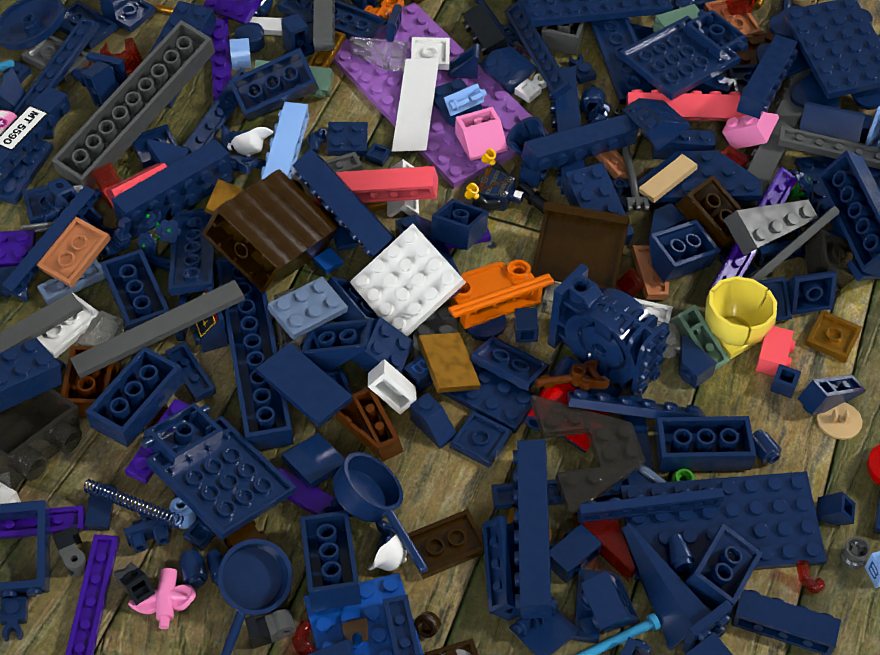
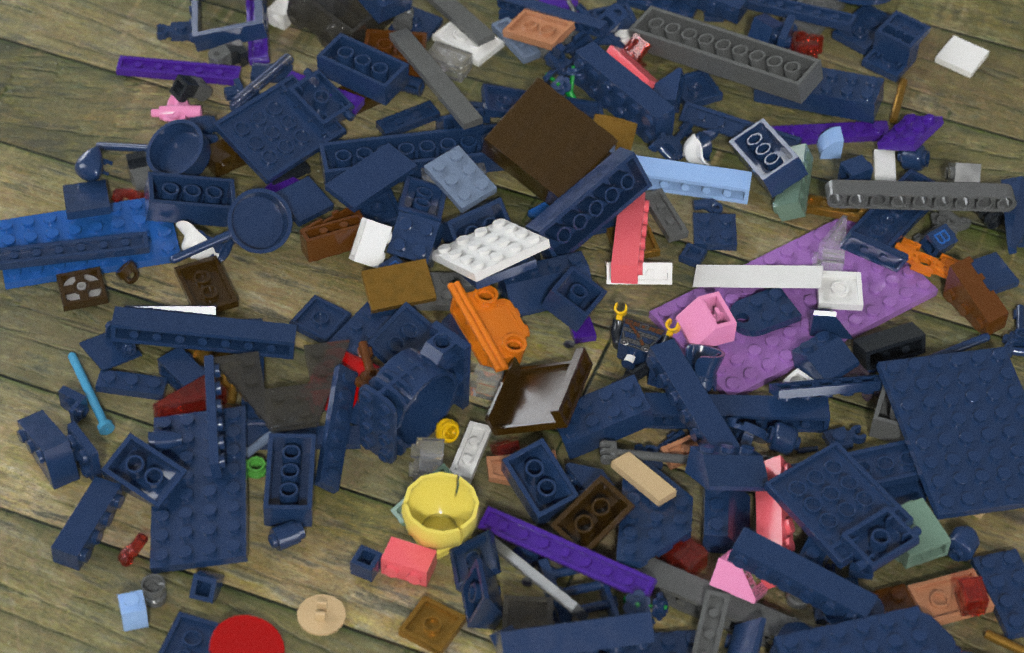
camera: 90 degrees right, 5 degrees down
dark blue brick [100,249,170,331] -> none
dark blue hair [235,22,265,53] -> none
dark brown tile [340,616,369,644] -> none
dark blue slope [410,392,457,449] -> none
light blue hinge [444,83,487,116] -> none
dark blue slope [580,570,640,632] -> none
dark blue wedge [621,523,710,651] -> none
dark blue slope [679,335,717,389] -> none
wedge [724,199,819,256] -> none
dark blue slope [797,374,866,415] -> none

